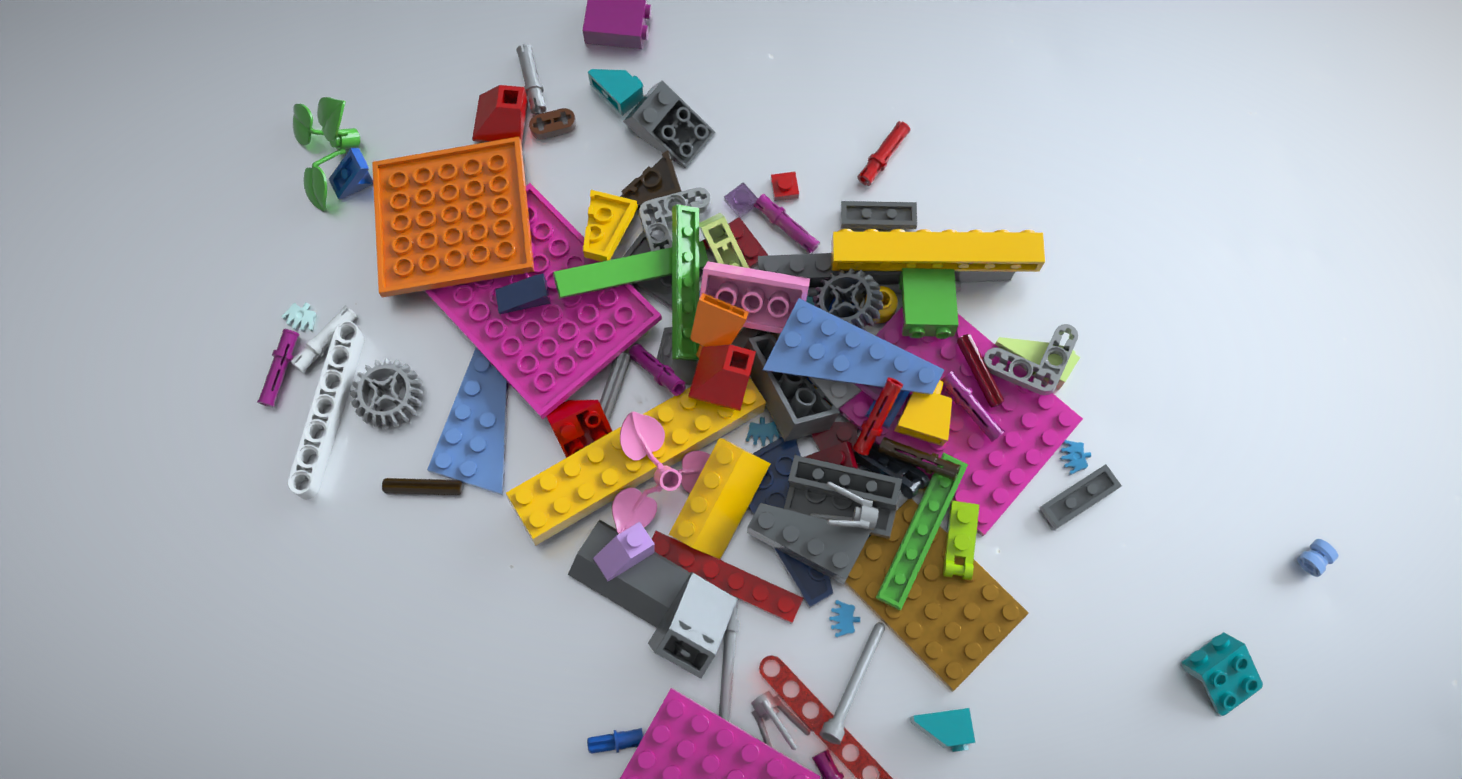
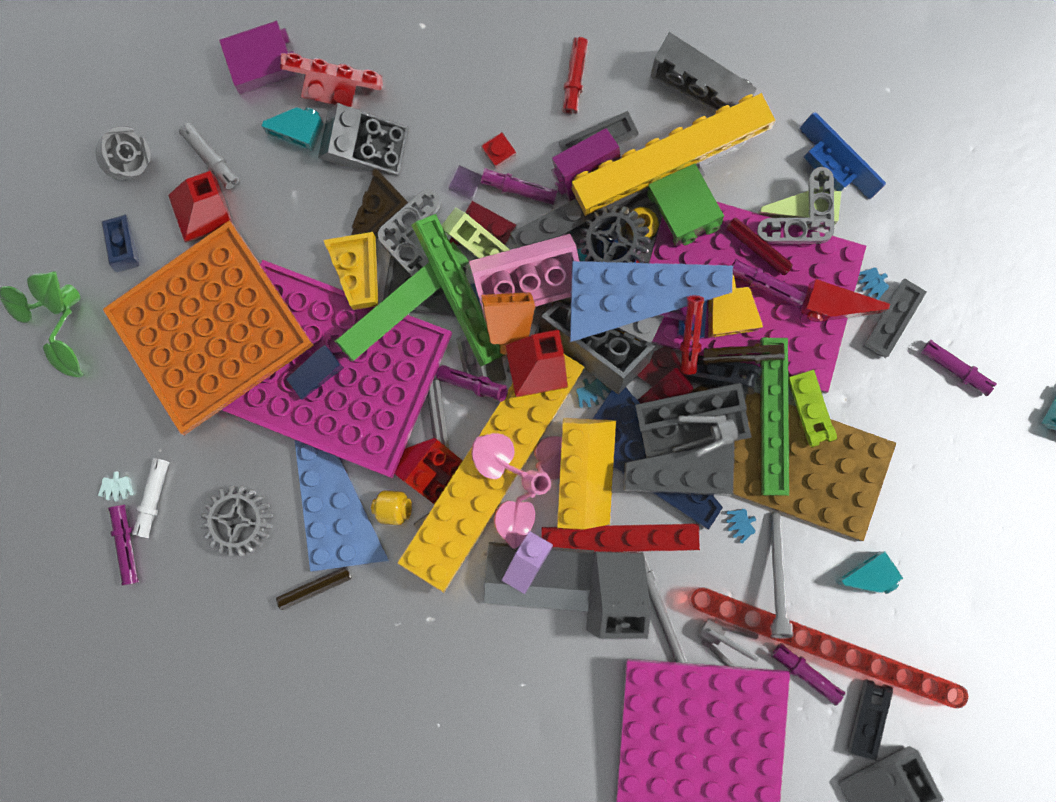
camera: 25 degrees left, 10 degrees up
white beam [288,321,365,499] -> none
blue slope [329,148,373,199] -> none
reddish brown beam [529,108,576,140] -> none
blue axle [587,728,643,754] -> none
none -> light grey cylinder [95,126,151,180]
none -> dark blue slope [101,214,139,272]
none -> bracket [280,53,382,107]
none -> yellow head [371,490,412,525]
none -> magenta brick [551,128,621,202]
none -> dark grey wedge [650,32,757,111]
none -> blue bracket [800,112,886,199]
none -> red slope [800,279,890,322]
none -> magenta pin [921,339,997,397]

